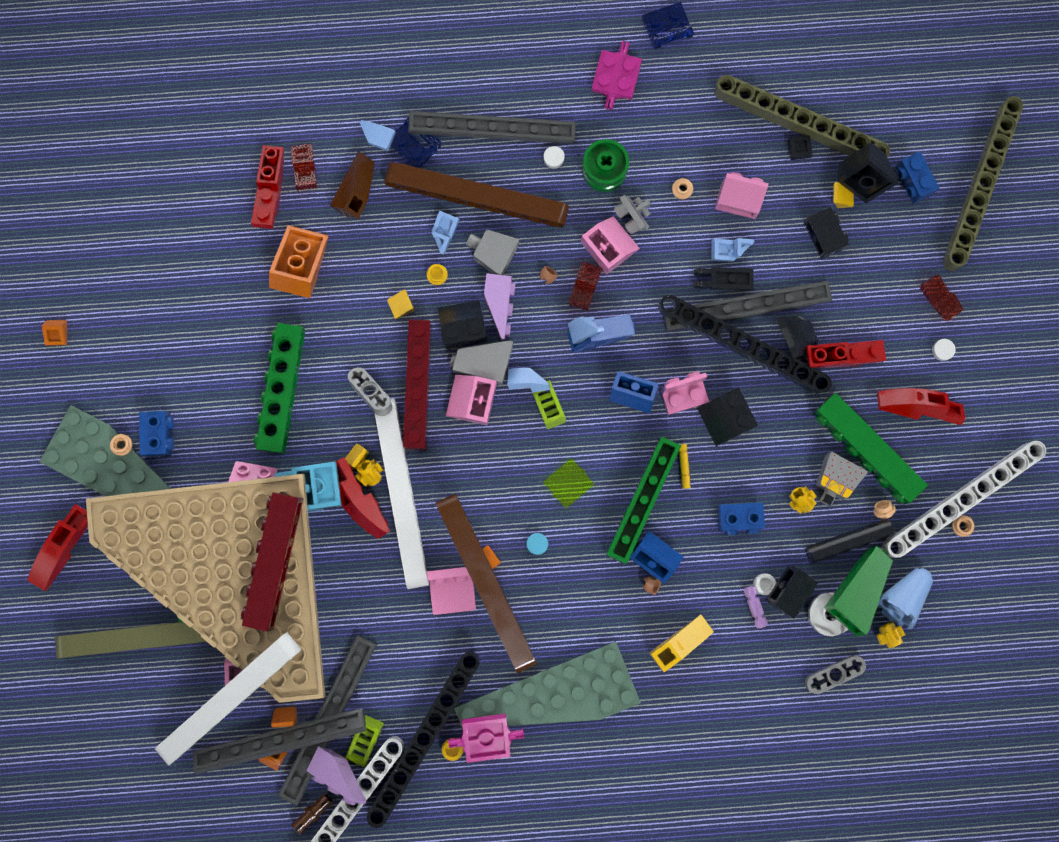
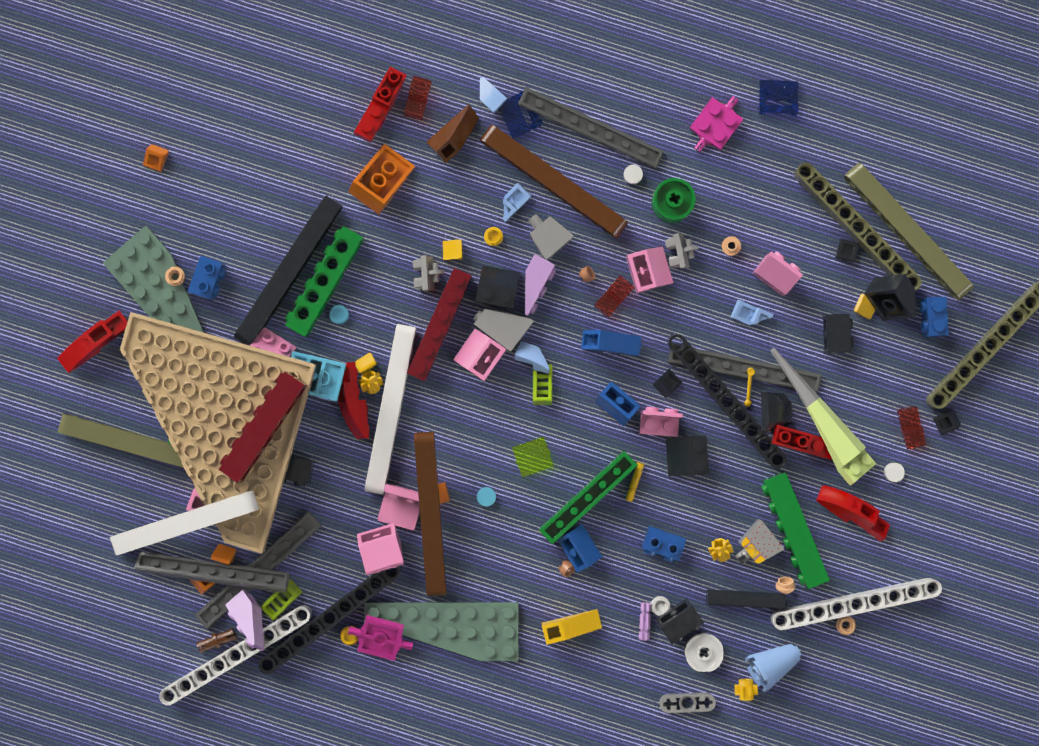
camera: 25 degrees right, 5 degrees up
light grey beam [348,367,392,416] -> none
light blue slope [568,316,604,344] -> none
black hinge [694,267,754,291] -> none
green slope [824,546,893,636] -> none
none -> black beam [234,195,343,346]
none -> black brick [283,456,315,487]
none -> medium azure tile [329,305,349,324]
none -> bright pink slope [357,523,404,575]
none -> light grey hips [413,255,444,291]
none -> black slope [653,369,682,398]
none -> yellow hinge [744,368,755,407]
none -> yellowish green plate [771,348,876,485]
none -> olive beam [844,163,974,301]
none -> black slope [933,408,961,435]

